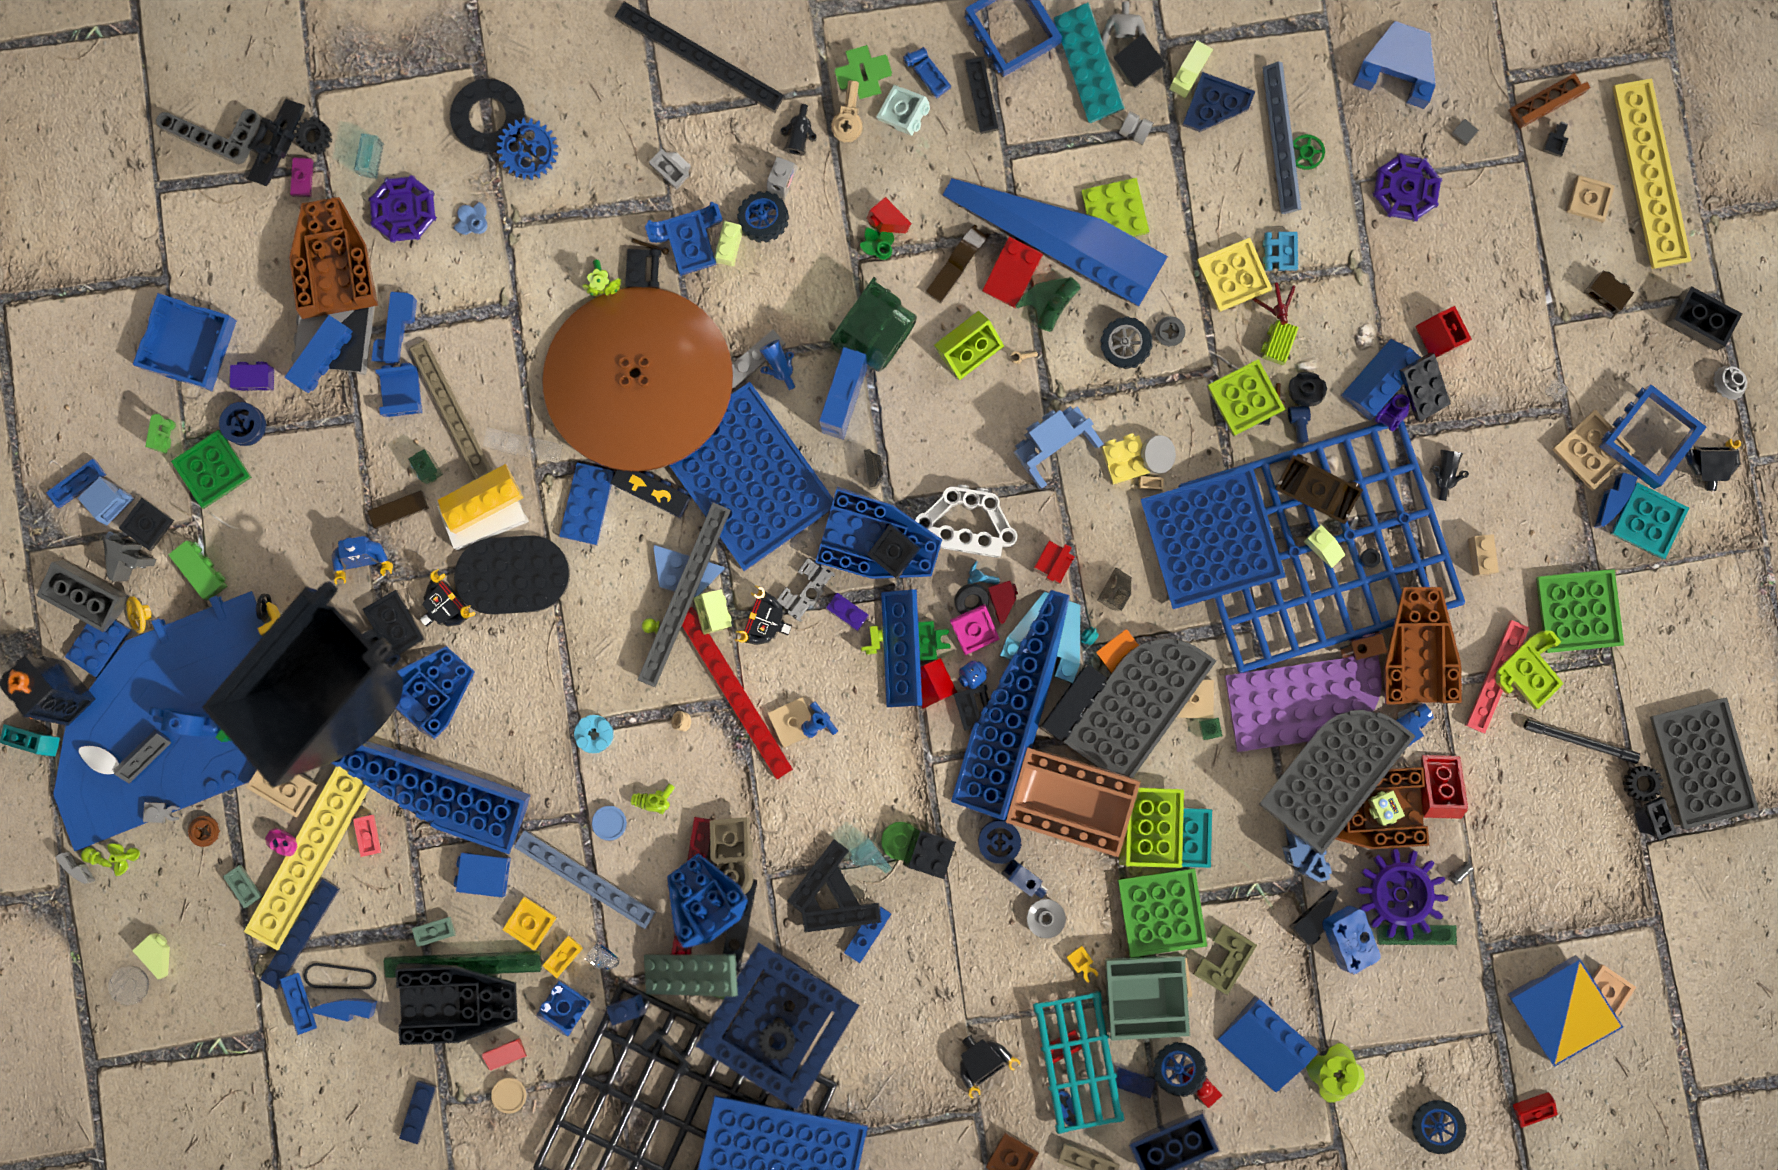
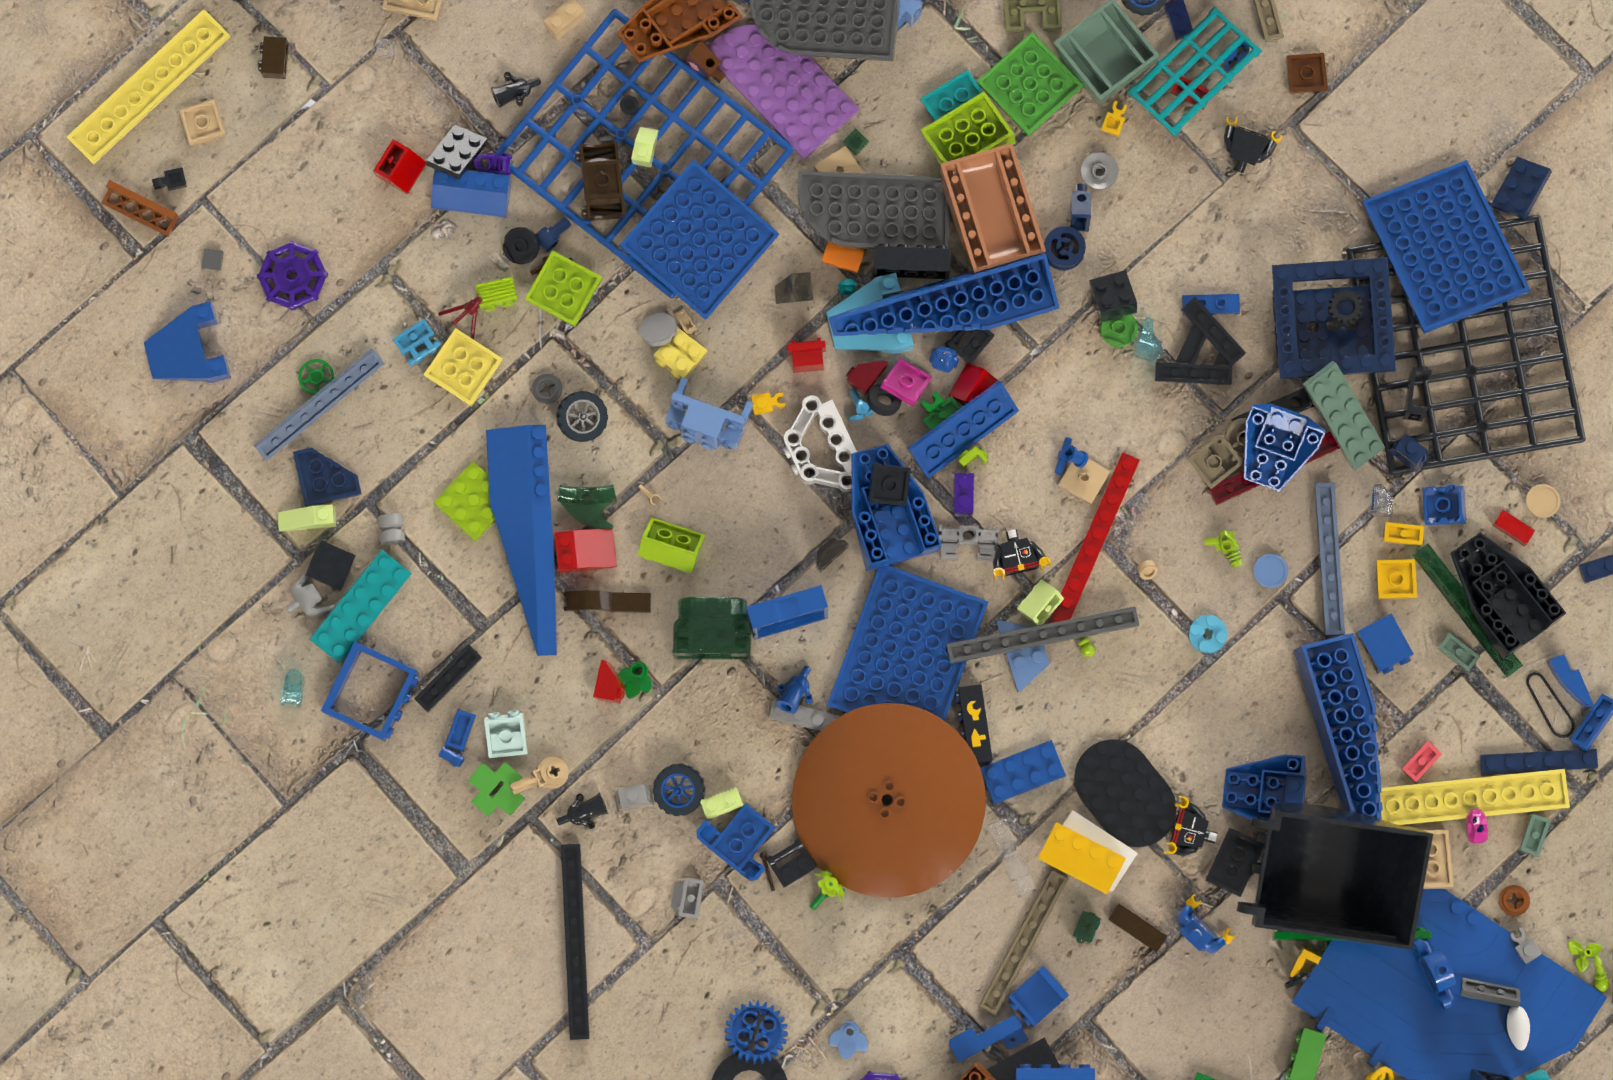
camera: 125 degrees left, 5 degrees down
none -> yellow plate [751,392,786,416]

